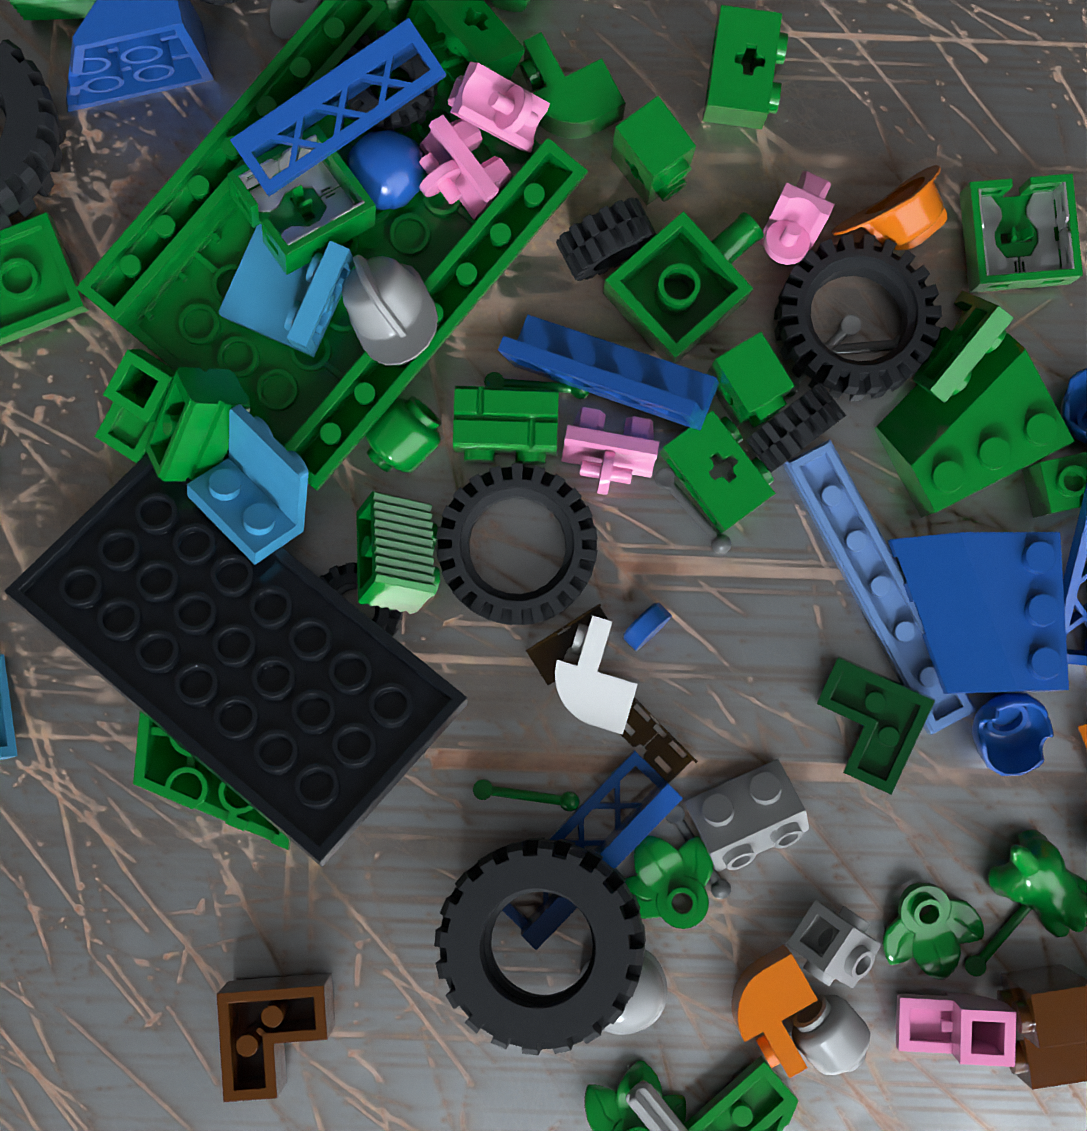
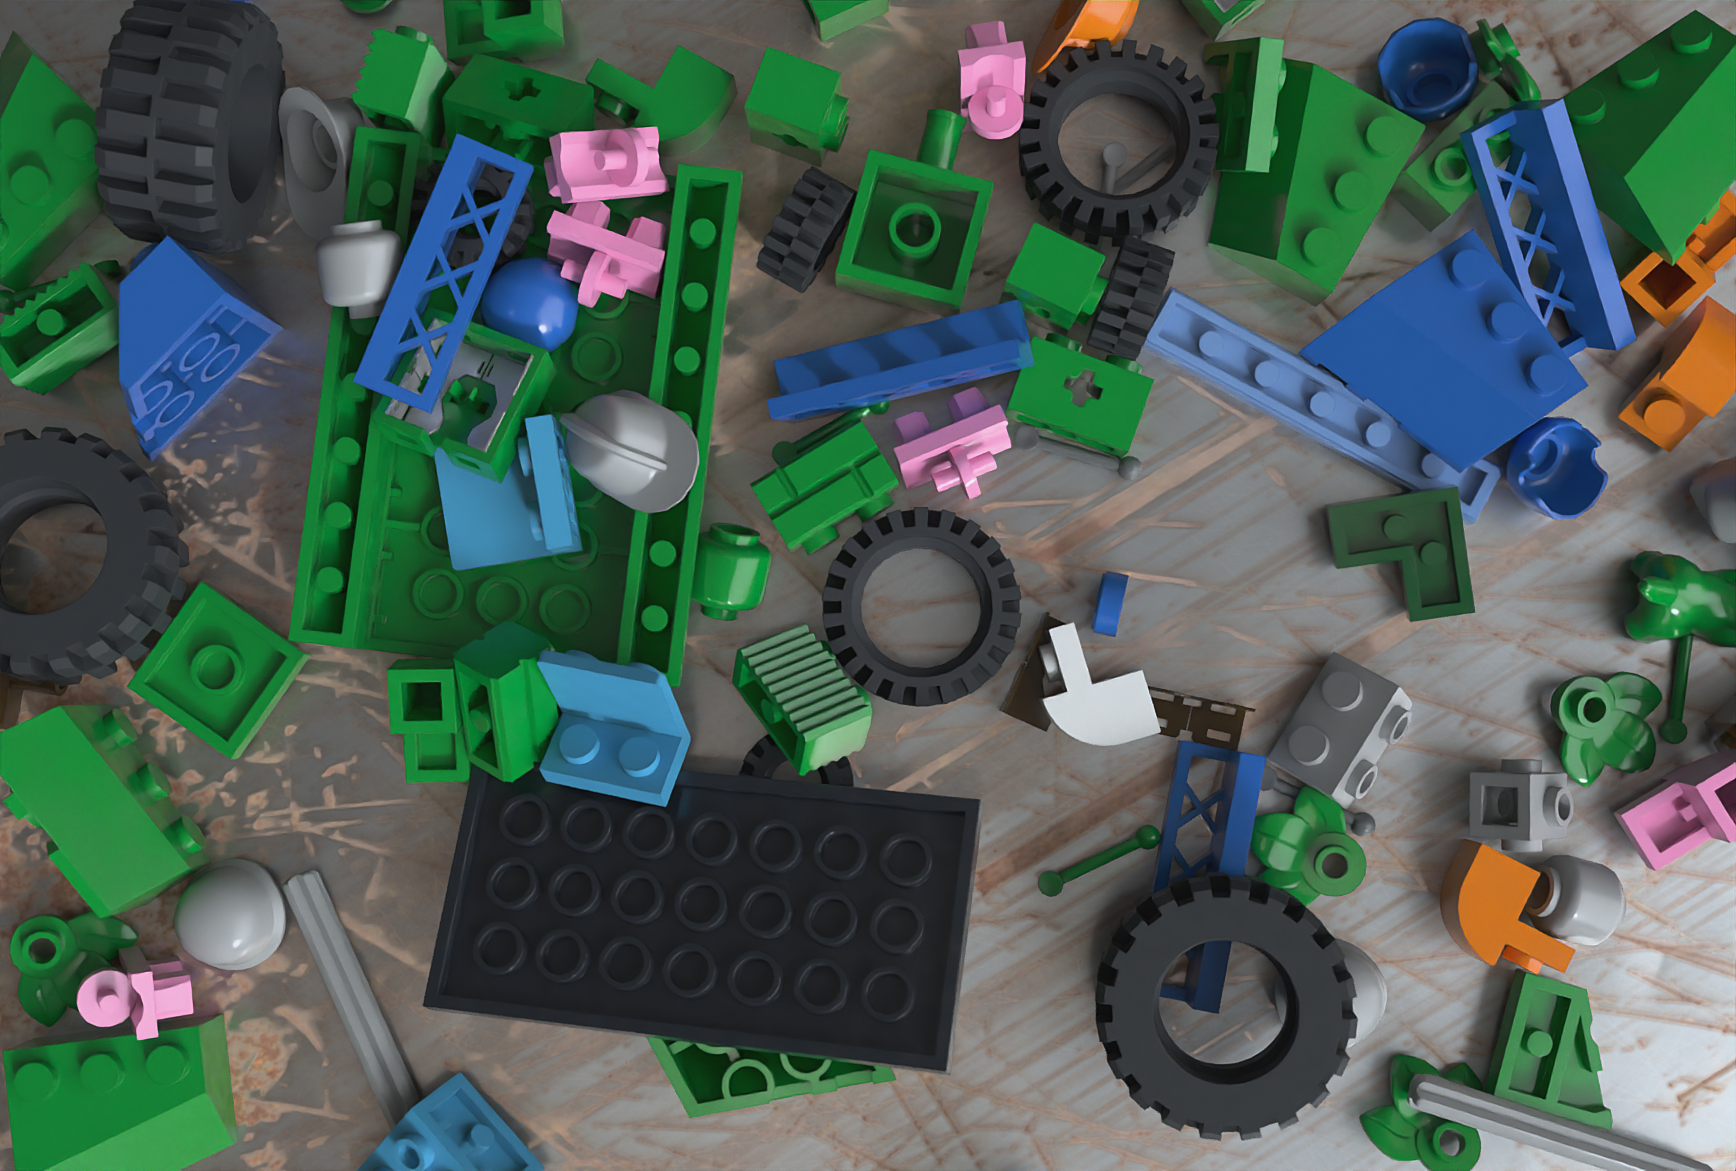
camera: 30 degrees left, 0 degrees up
none -> light grey head [315,220,404,319]

